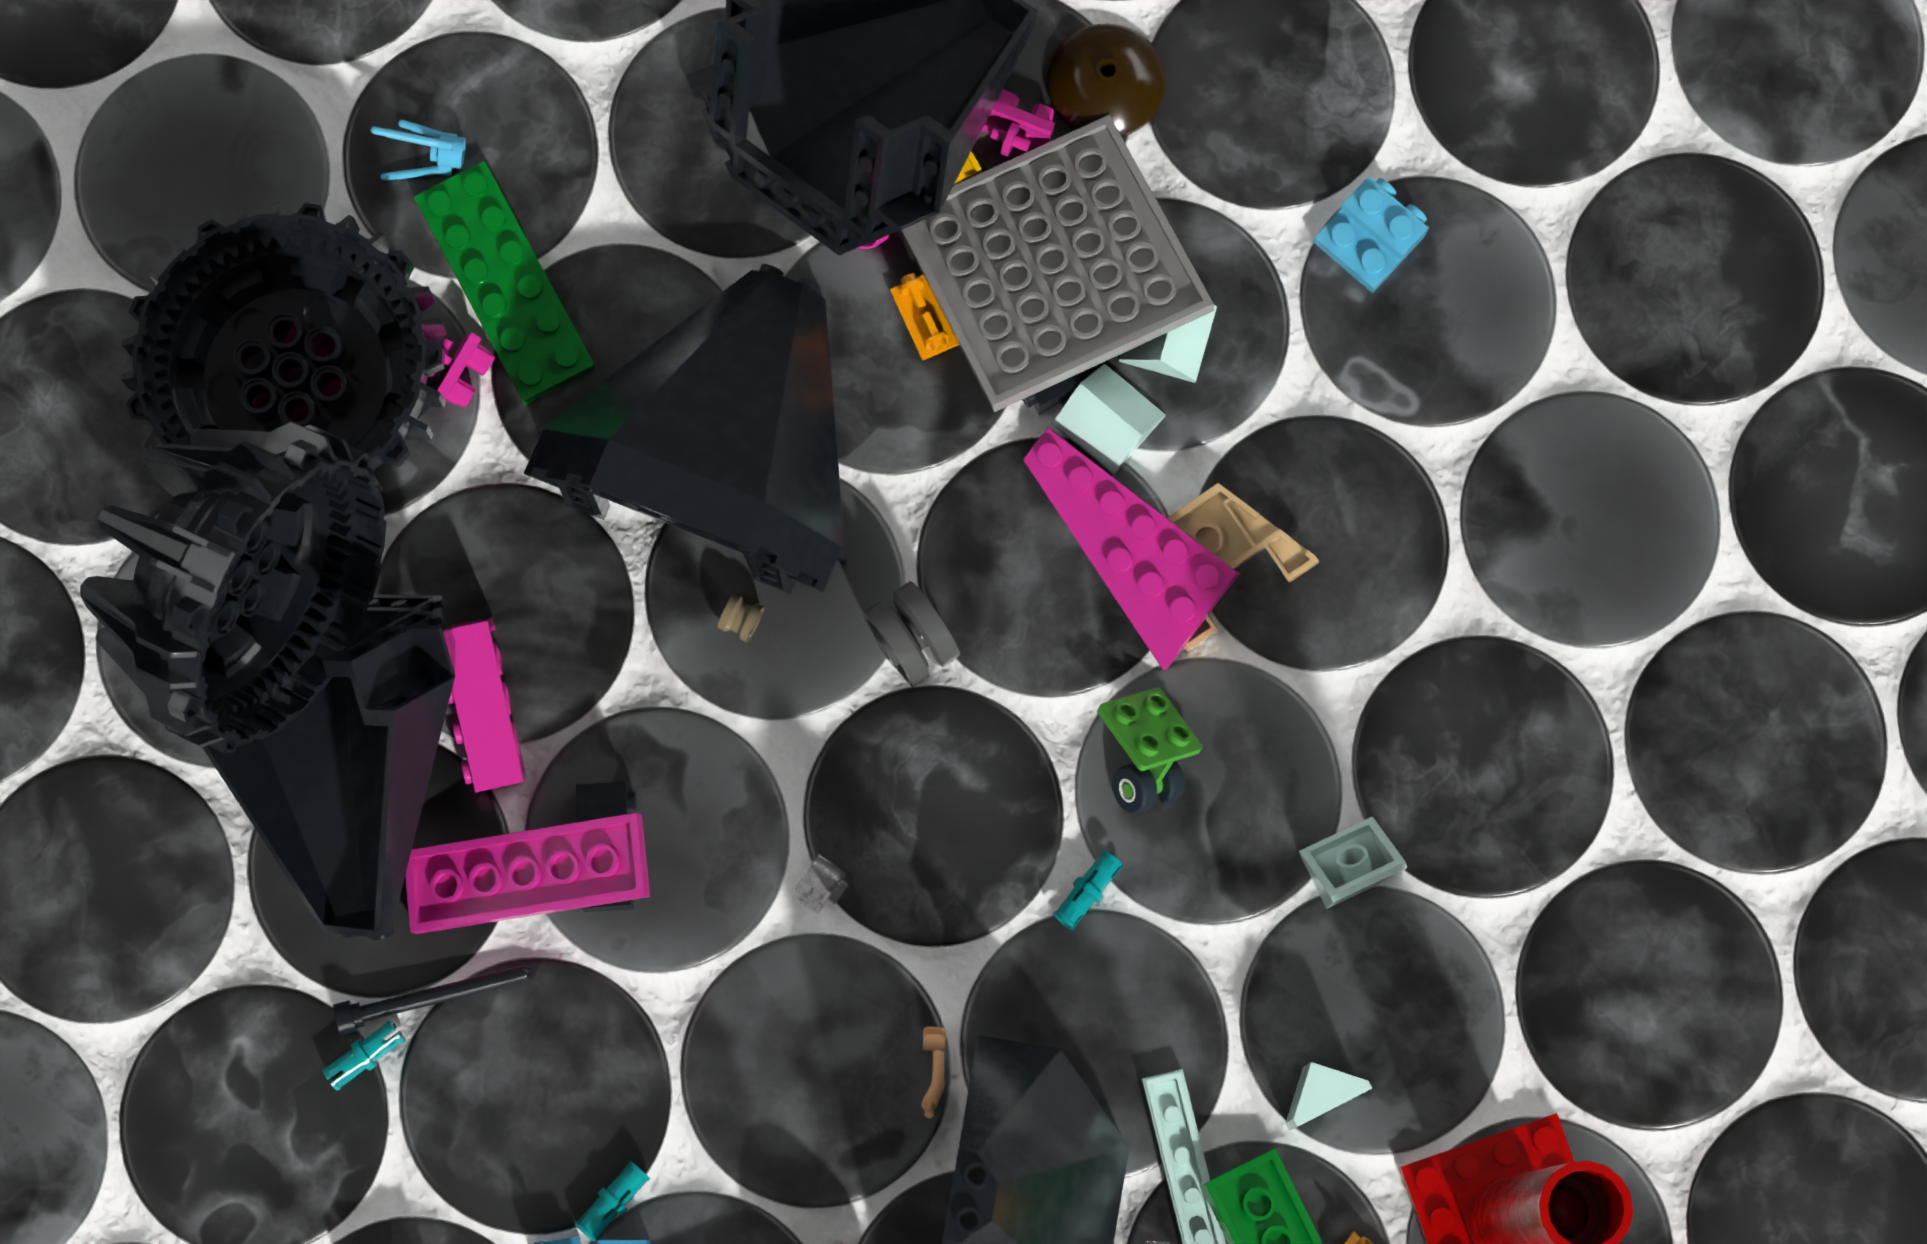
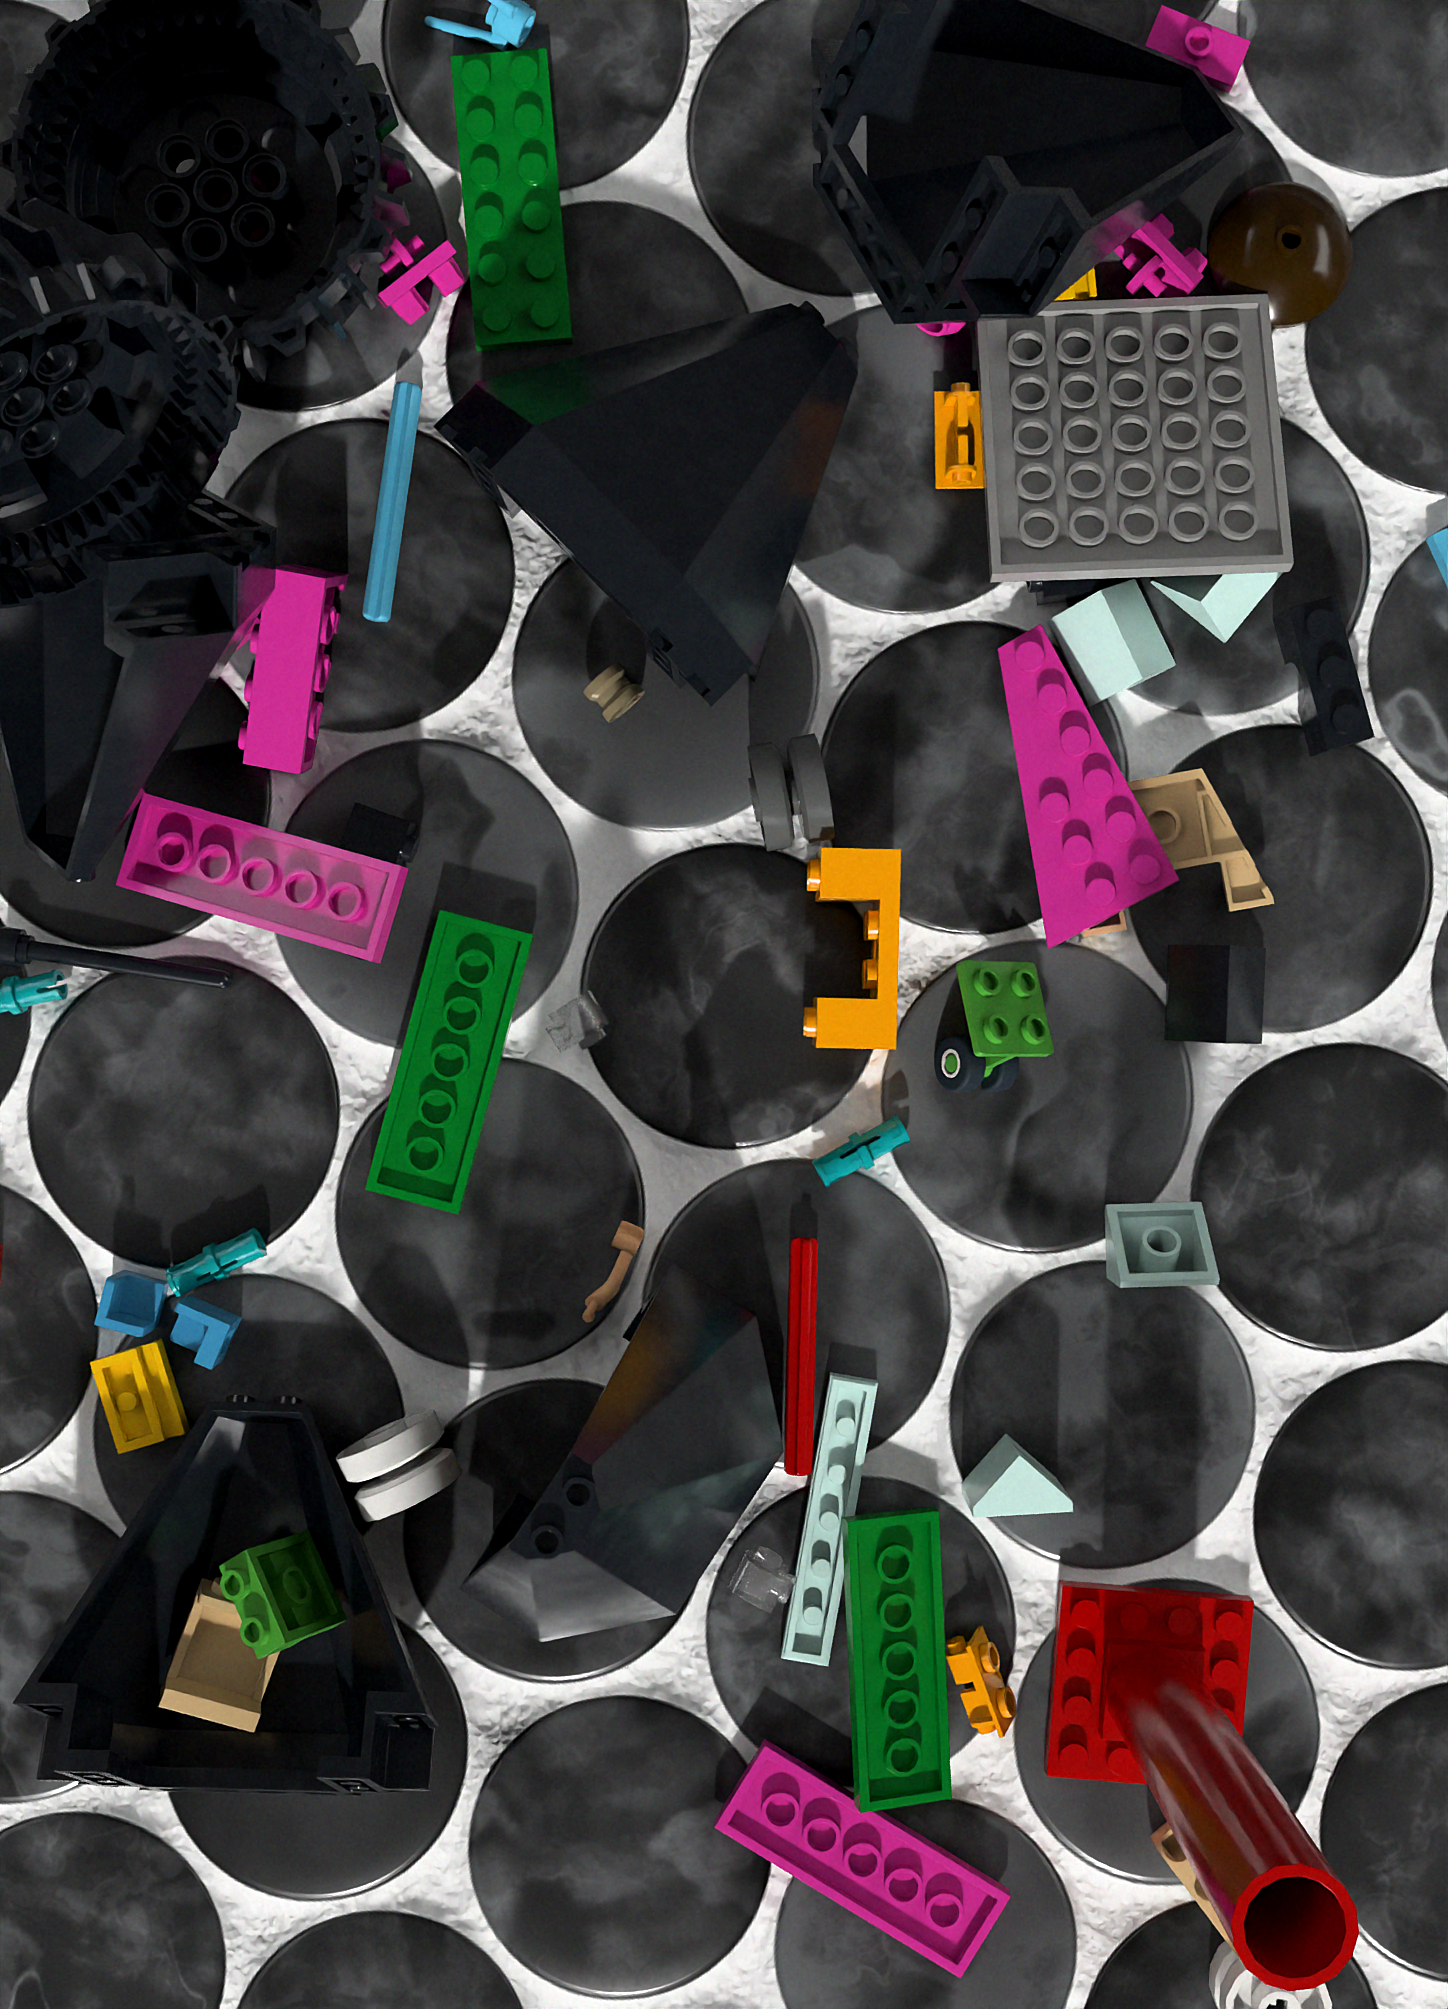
camera: 20 degrees right, 10 degrees up
none -> medium azure axle [362,382,422,622]
none -> green plate [365,910,535,1215]
none -> red axle [784,1237,818,1476]
none -> light orange plate [803,848,901,1050]
none -> black slope [1164,945,1266,1044]
none -> black arch [1273,595,1375,757]

